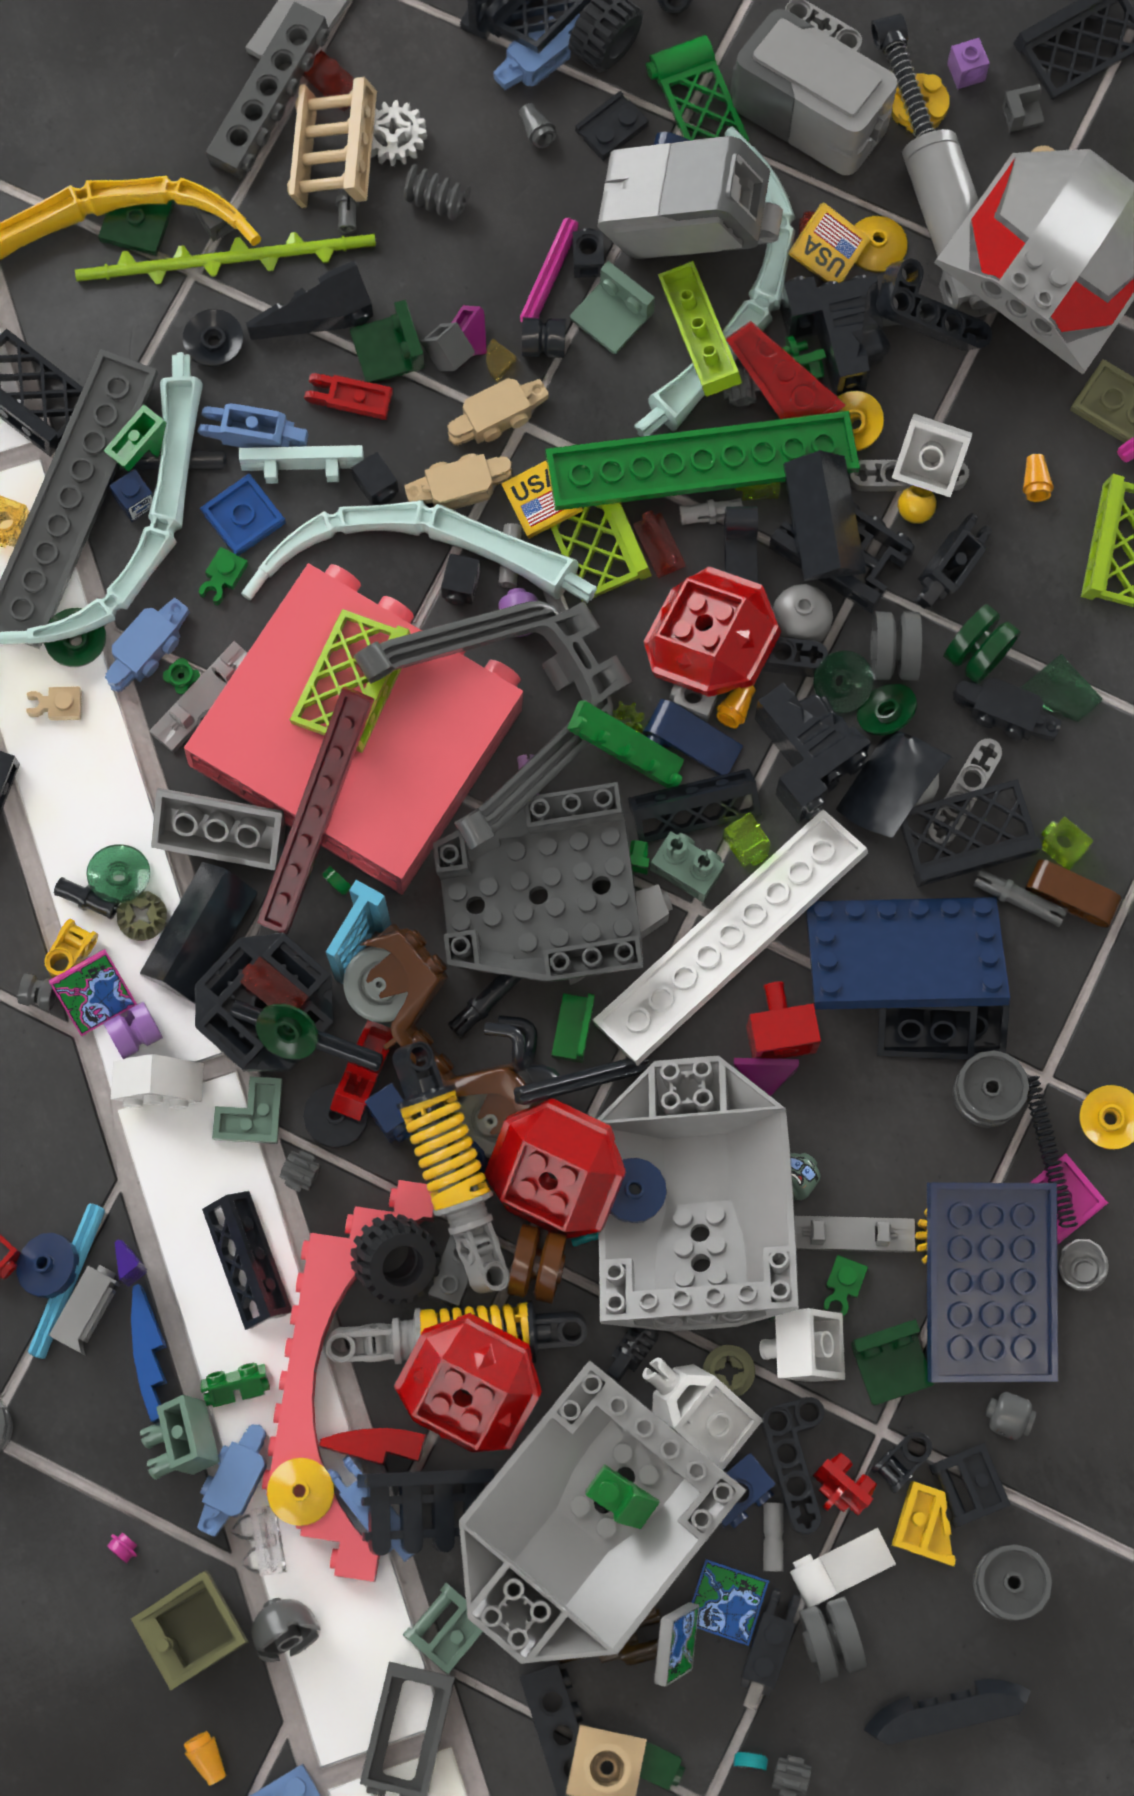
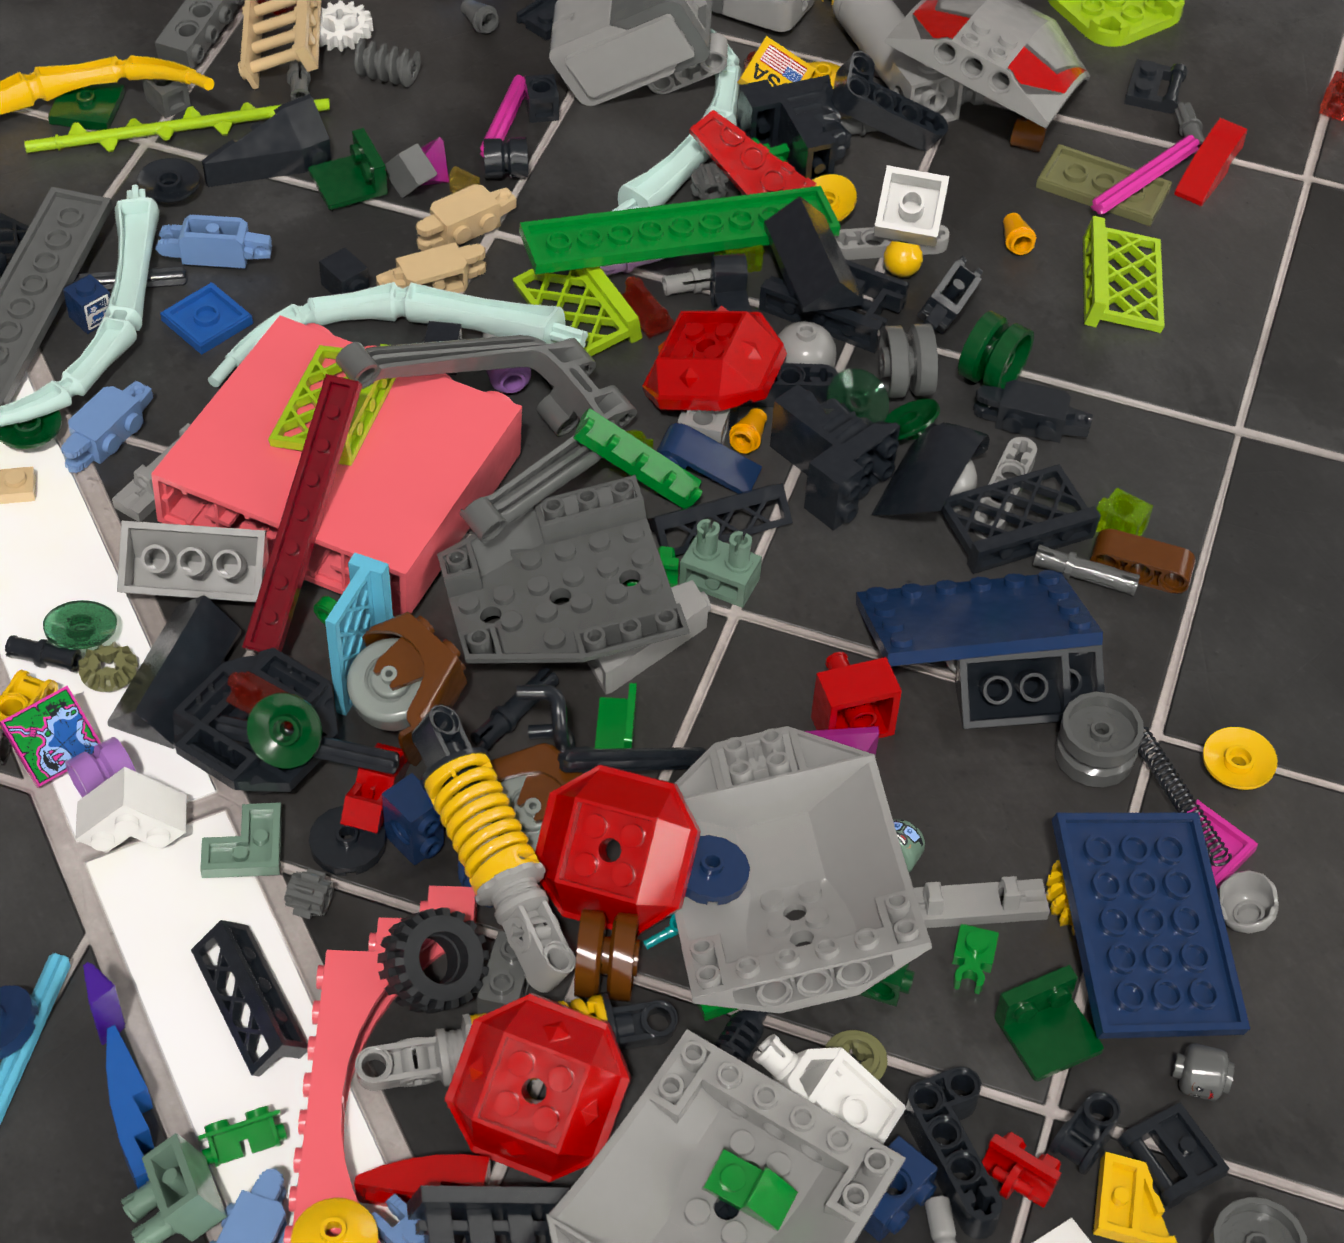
camera: 10 degrees left, 25 degrees down
light grey window [49,1265,121,1356] -> none
green slope [103,404,167,472] -> none
green plate [163,658,200,694] -> none
green plate [199,547,248,606] -> none
light aqua hinge [239,445,364,484] -> none
red hinge [304,373,393,420] -> none
yellow tile [501,461,584,539] -> none
sand green bracket [570,261,655,354] -> none
white plate [593,809,868,1066] -> none
lime piece [658,261,742,397] -> none
clear neon green brick [722,812,771,867] -> none
white brick [759,1308,845,1382] -> none
clear green wing [1020,654,1103,722] -> none

